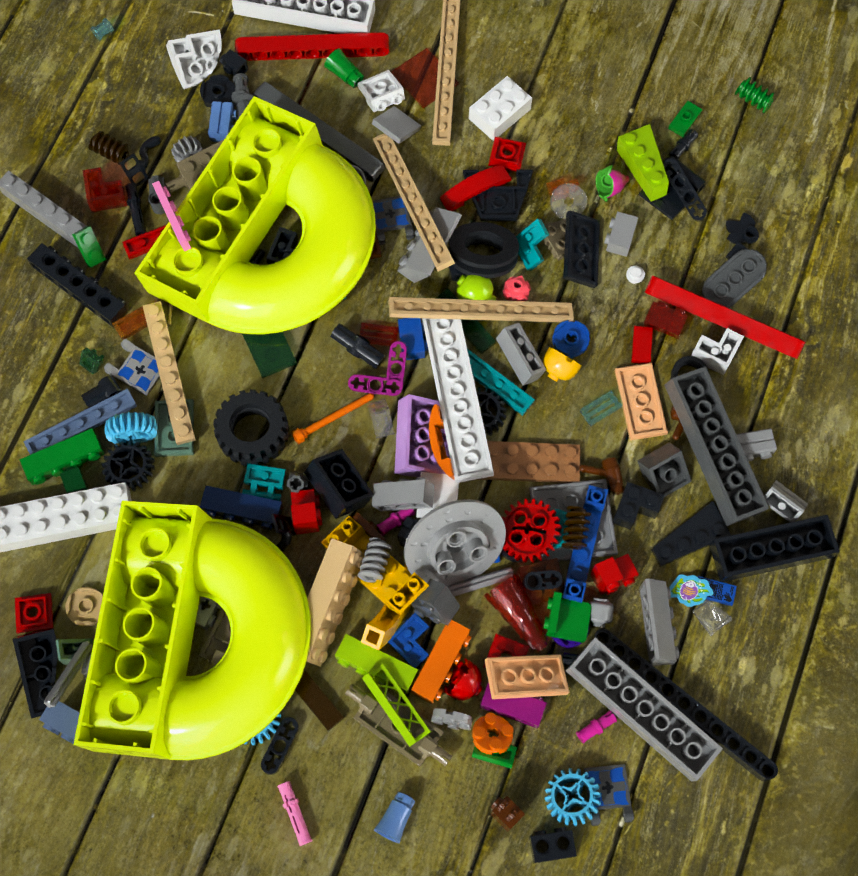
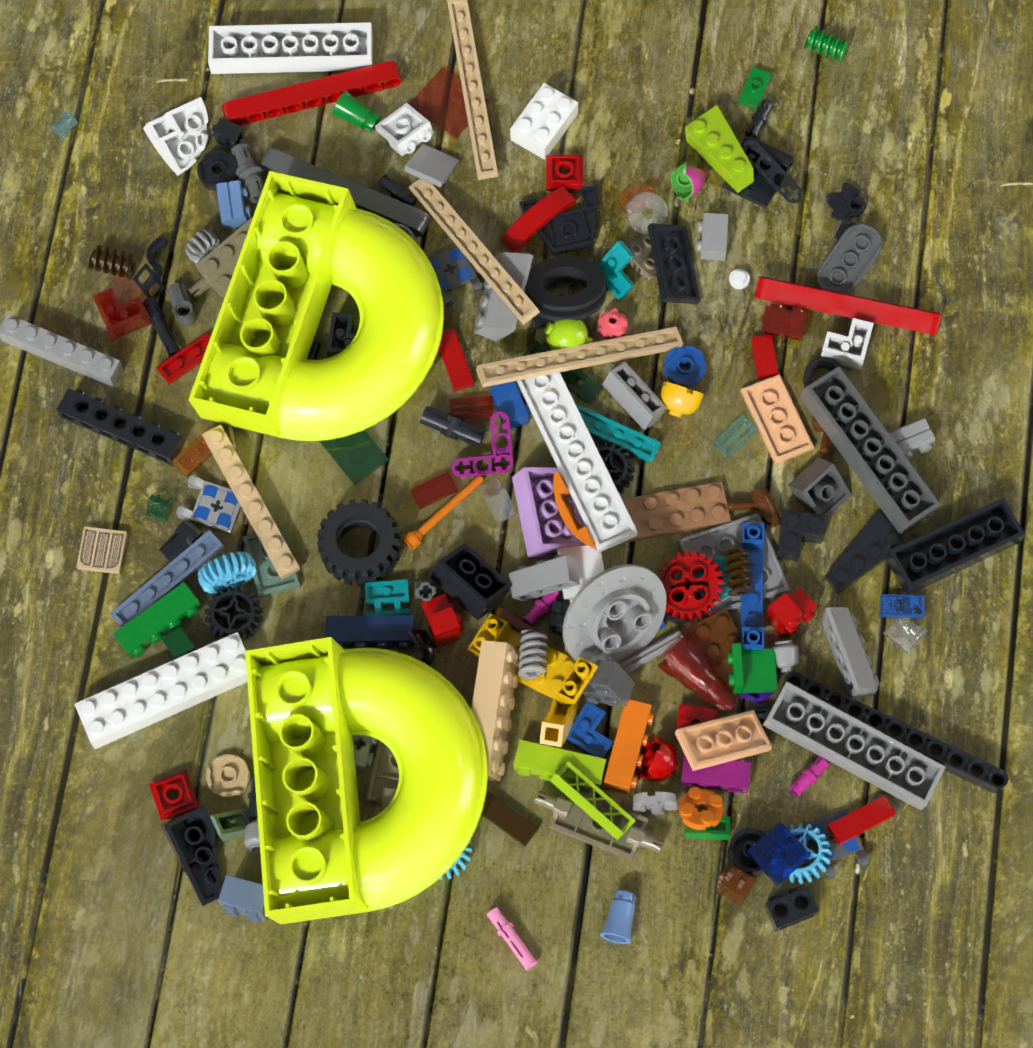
camera: 10 degrees left, 0 degrees up
light grey axle [44,641,93,708] -> none
green plate [72,226,106,268] -> none
bright pink plate [152,181,192,251] -> none
black beam [261,717,299,775] -> none
black beam [522,570,563,591] -> none
sticker [669,574,713,607] -> none
light grey brick [764,480,808,523] -> none
none -> tile [76,526,128,574]
none -> black pin [378,174,417,206]
none -> clear red tile [410,472,458,510]
none -> red tile [439,328,474,392]
none -> black brick [727,827,774,877]
none -> clear blue plate [747,822,811,886]
none -> red tile [827,795,896,846]

